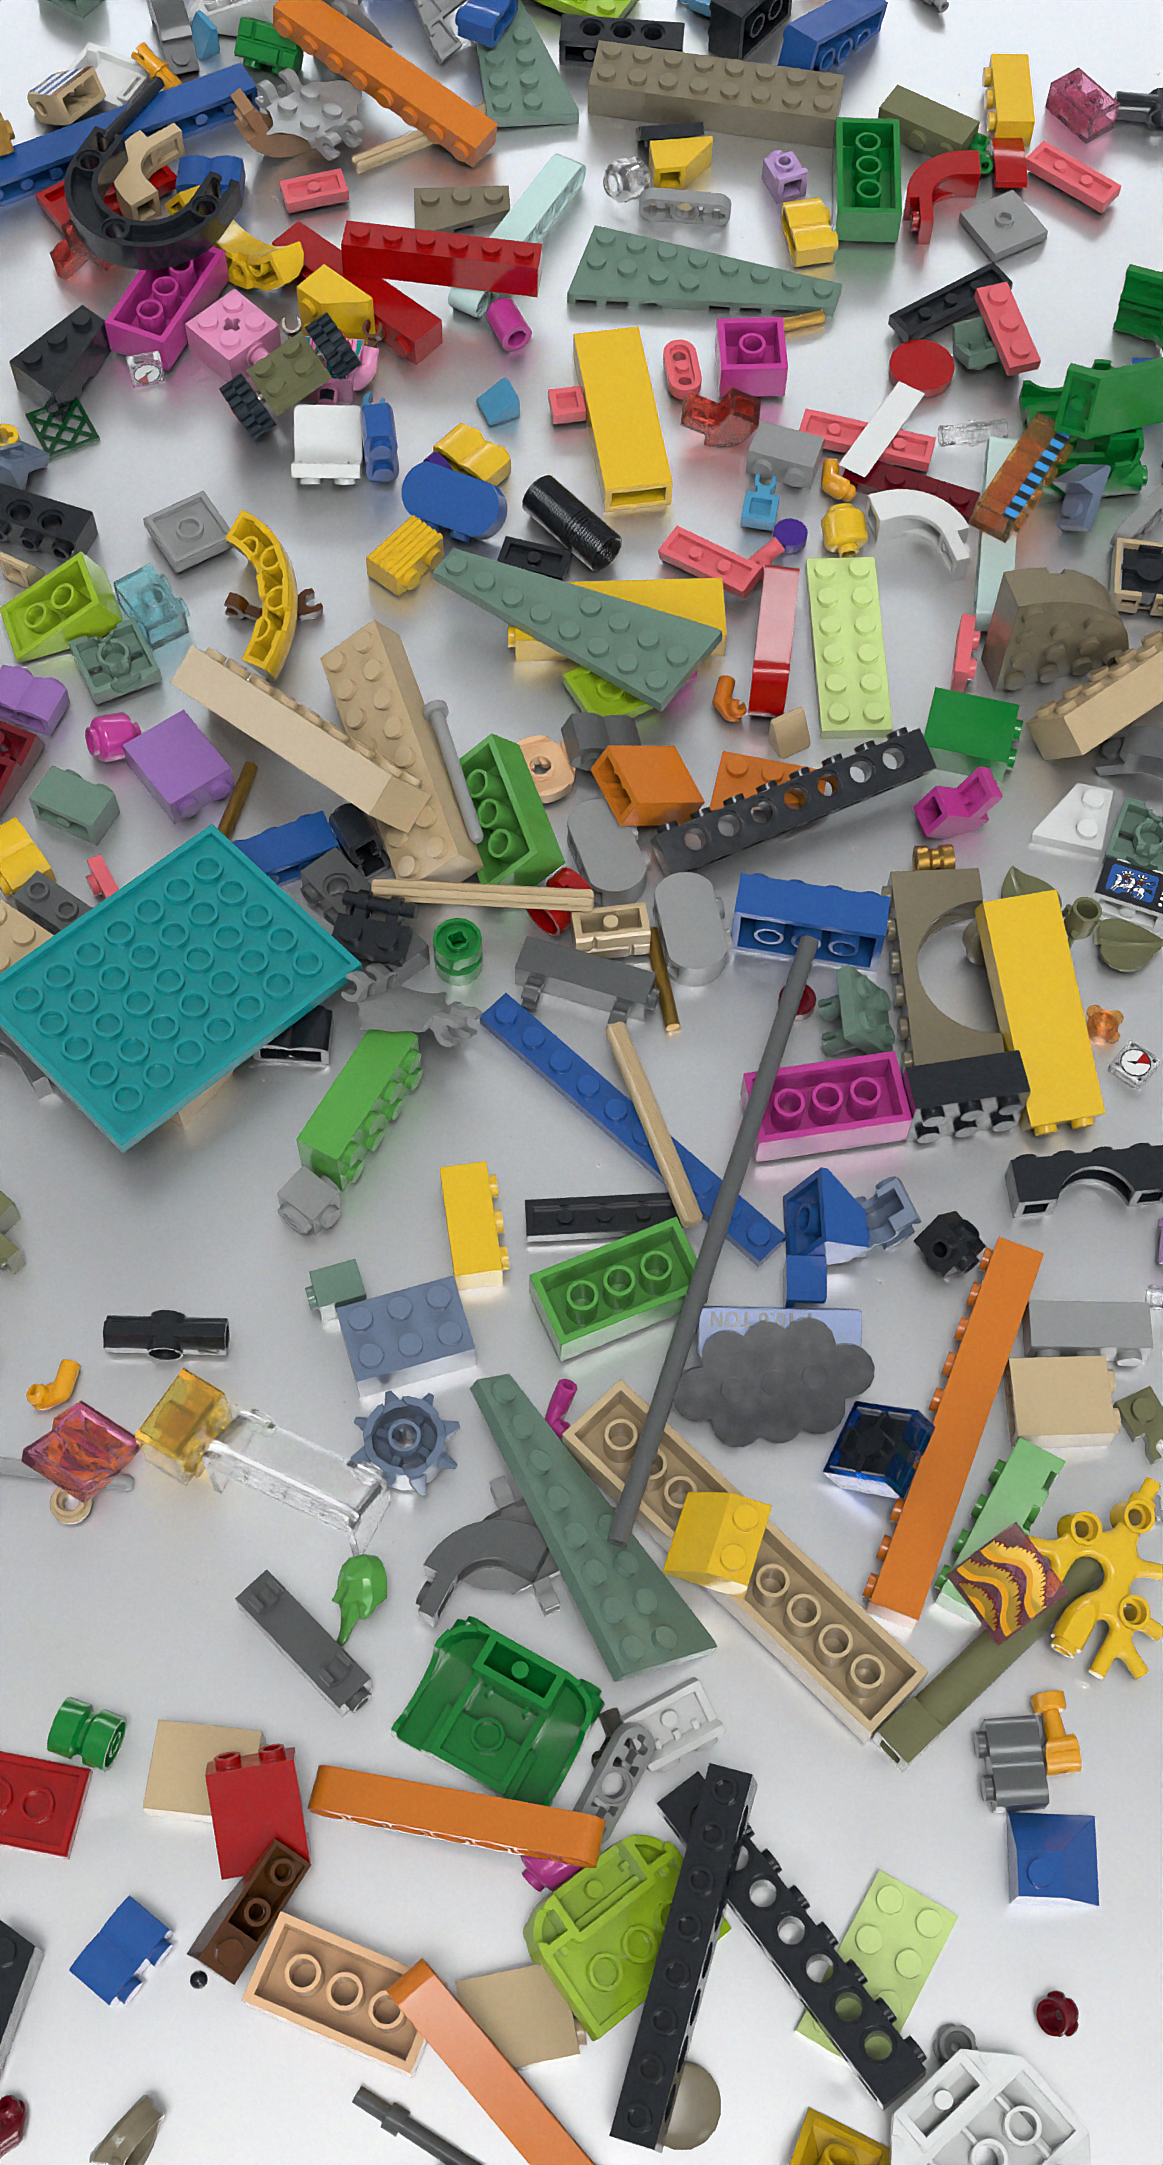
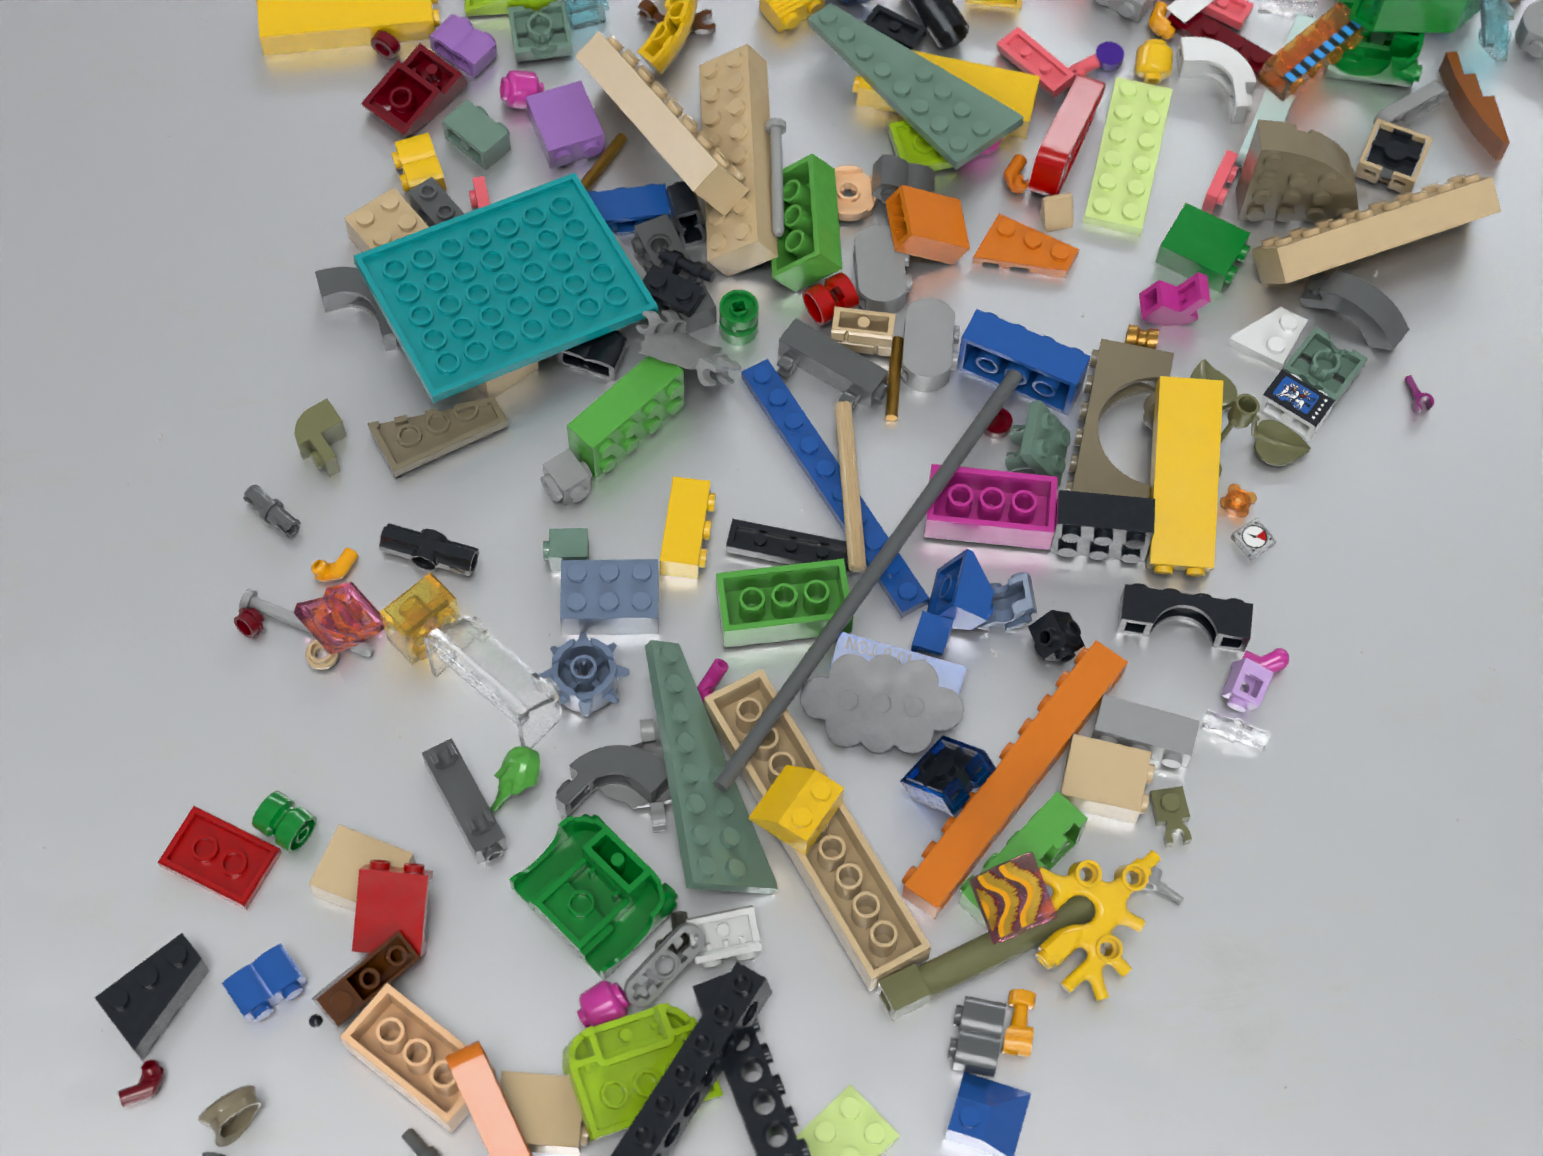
camera: 15 degrees right, 0 degrees up
orange beam [307,1765,606,1868] -> none
tan axle [371,878,595,912] -> none
black brick [650,727,937,878] -> none
dark azure plate [740,473,780,531] -> none
sand blue slope [1052,464,1111,532] -> none
none -> dark tan wing [367,396,508,477]

